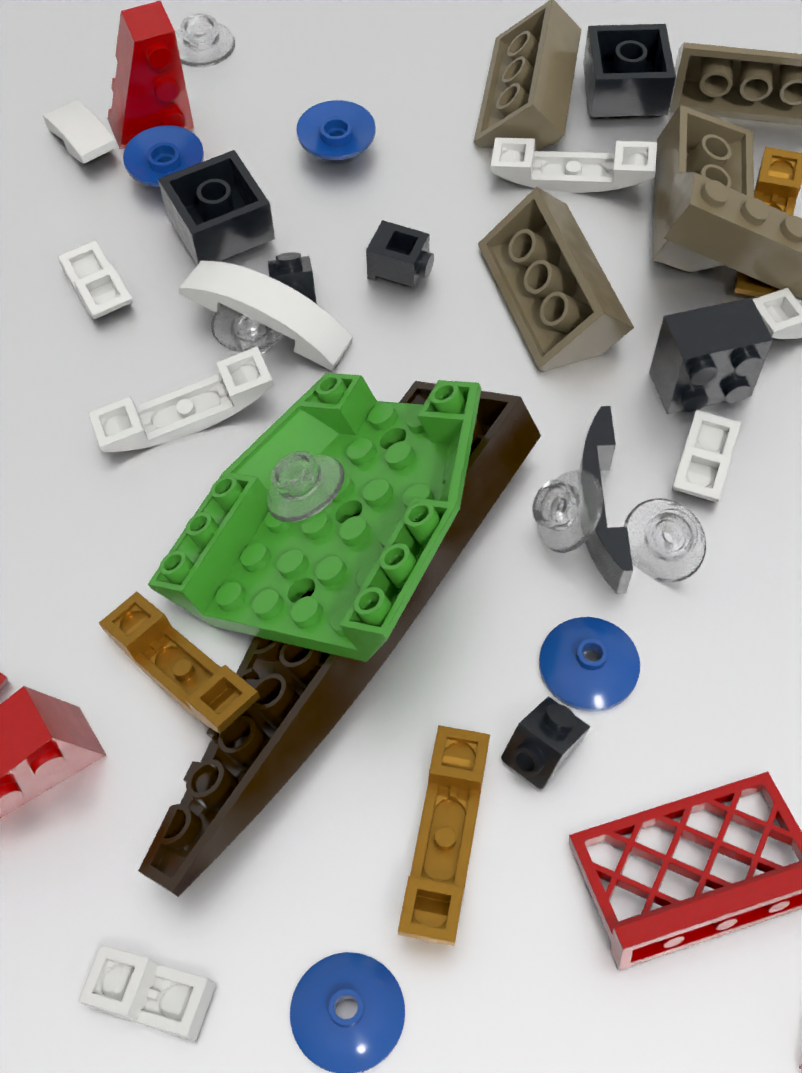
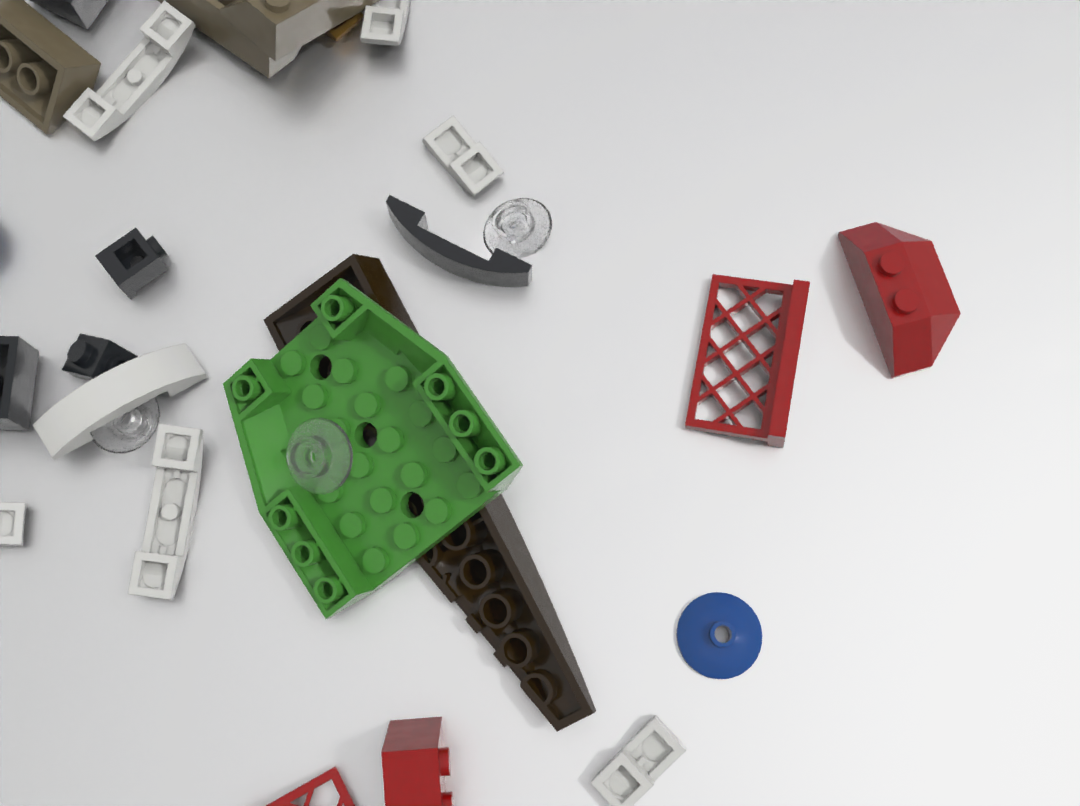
camera: 65 degrees left, 15 degrees up
pearl gold slope [99,591,260,733] -> none
pearl gold slope [398,725,490,946] -> none
dark tan slope [478,187,634,371] -> none
black bracket [501,696,591,789] -> none
clear piece [532,470,603,553] -> none
blue dish [539,617,640,711] -> none
black brick [649,297,773,414] -> none

